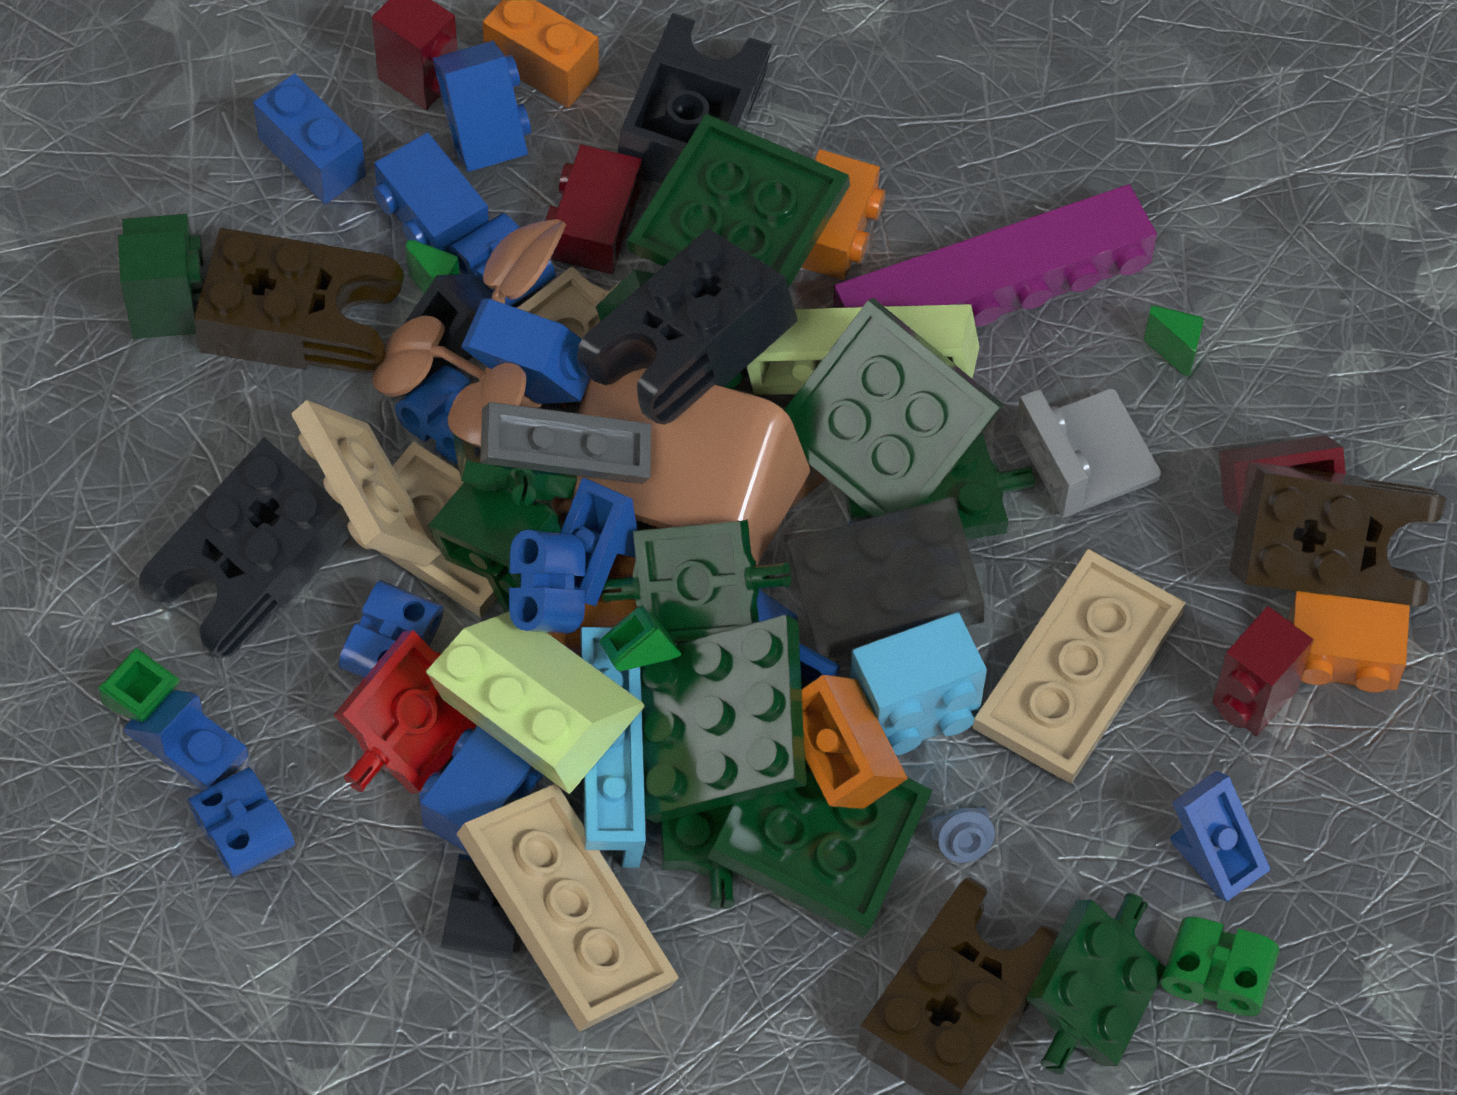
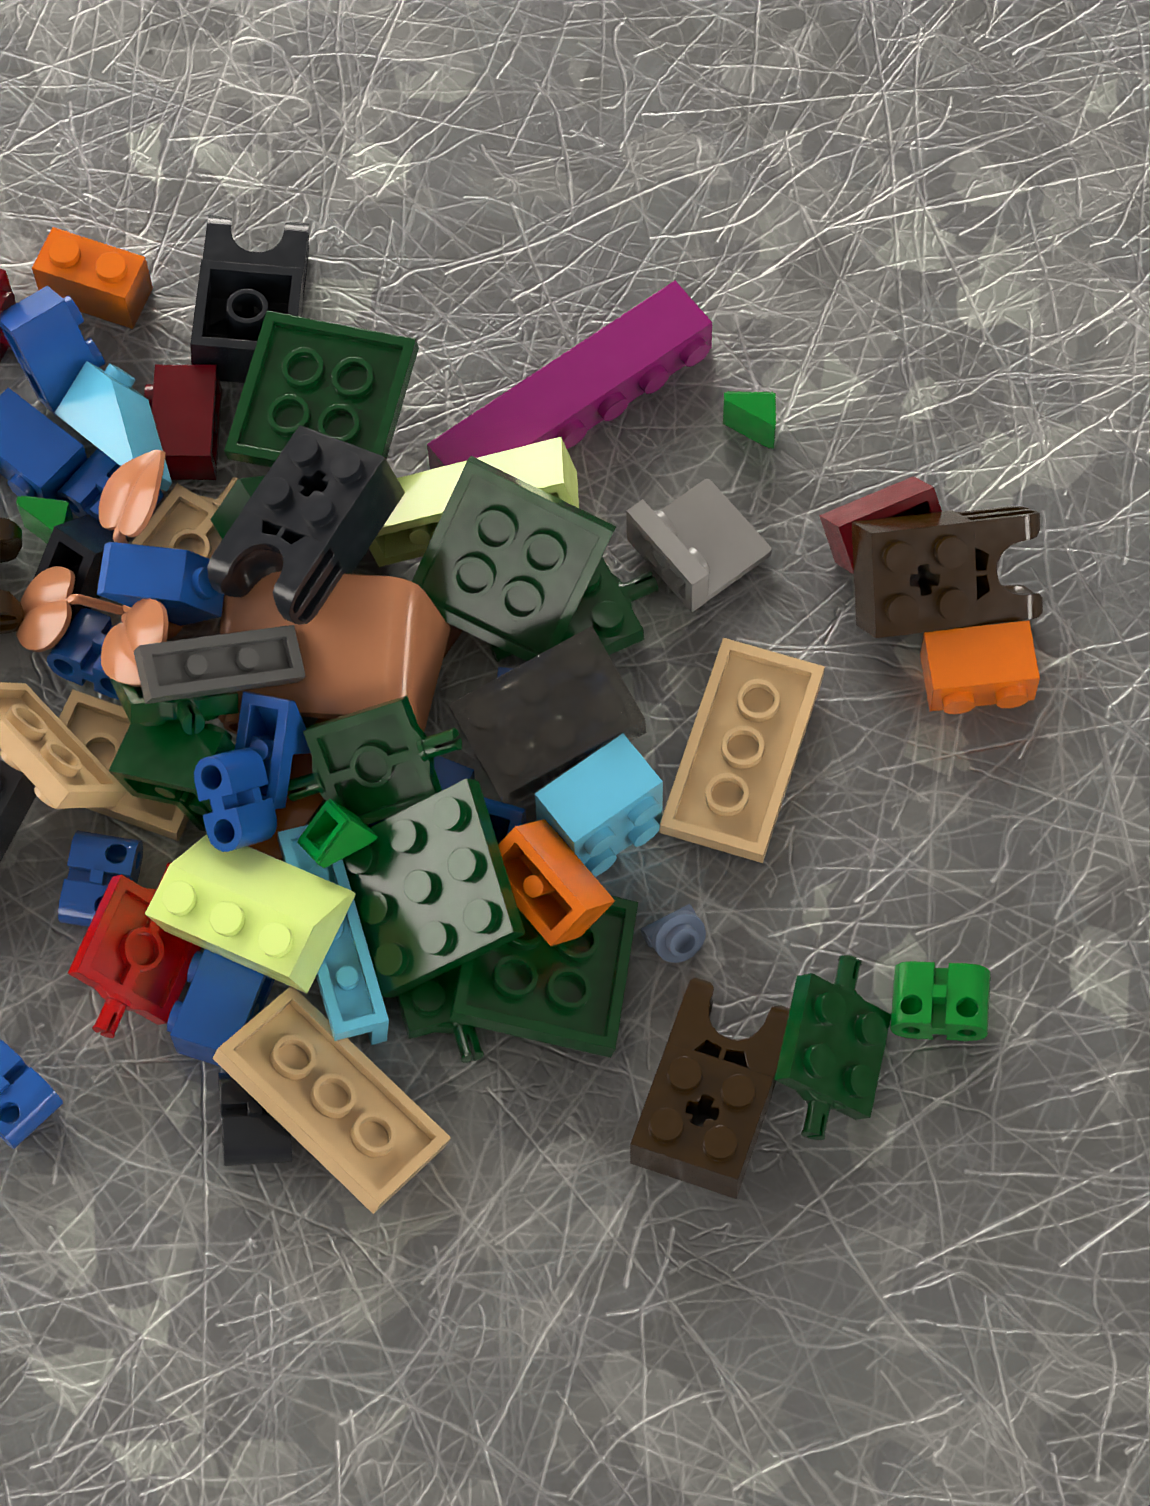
camera: 10 degrees left, 5 degrees up
orange brick [801,149,886,281] -> none
blue slope [1170,771,1271,902] -> none
dark red brick [1212,606,1314,736] -> none
none -> medium azure slope [55,361,172,492]

